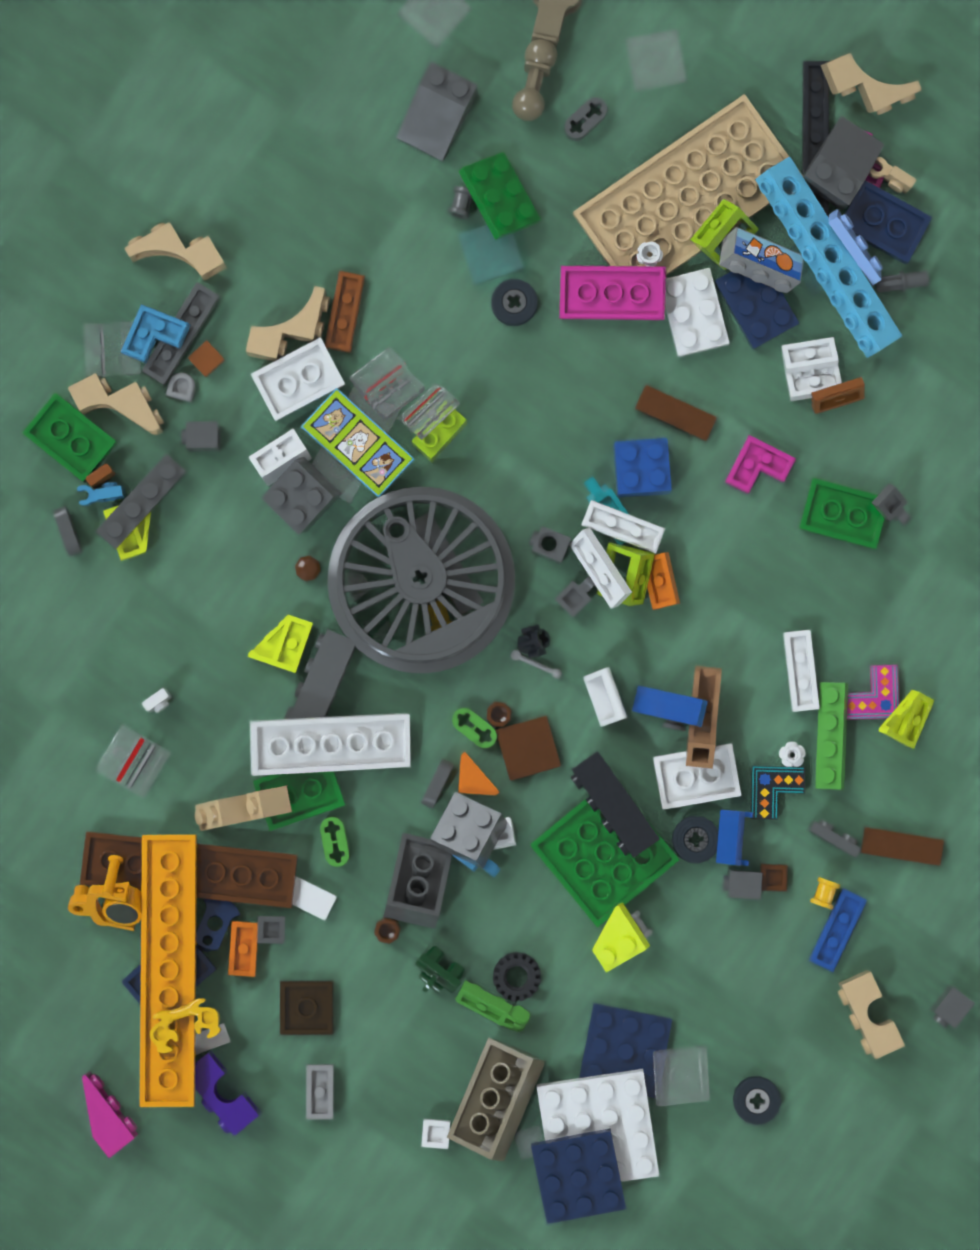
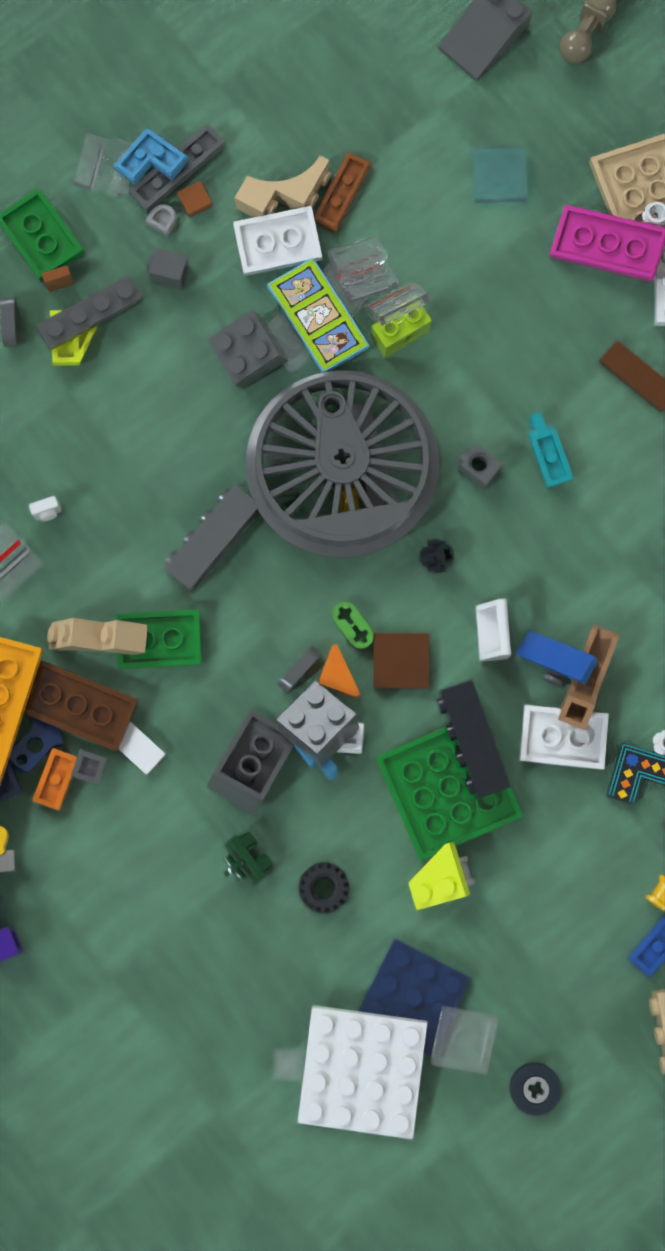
camera: 10 degrees right, 5 degrees down
tan arch [68,373,164,435] -> none
dark azure plate [77,482,126,506] -> none
tan arch [124,222,227,281] -> none
neon yellow wing [247,615,314,673] -> none
white hinge [249,429,312,486] -> none
white plate [250,713,410,776] -> none
dark brown tile [280,980,334,1035] -> none
reddish brown tile [295,555,321,582] -> none
light grey plate [306,1064,334,1119] -> none
bright green beam [320,817,350,867] -> none
reddish brown tile [374,917,401,944] -> none
white plate [421,1118,451,1149] -> none
dark grey bush [447,186,473,219] -> none
dark tan slope [447,1037,545,1161] -> none
bright green hinge [455,980,531,1032] -> none
green plate [459,151,541,240] -> none
reddish brown tile [486,702,512,727] -> none
black bush [491,279,538,326] -> none
light grey hinge [511,650,562,679] -> none
dark blue plate [531,1128,626,1224] -> none
dark grey plate [555,576,595,618] -> none
dark grey beam [564,97,607,141] -> none
white plate [569,528,632,609] -> none
white tile [581,500,665,554] -> none
lime tile [597,543,655,606] -> none
blue brick [613,438,672,498] -> none
orange plate [647,552,680,610] -> none
black bush [672,816,718,864] -> none
blue hinge [716,810,753,866] -> none
dark grey brick [722,870,762,900] -> none
reddish brown tile [760,864,788,892] -> none

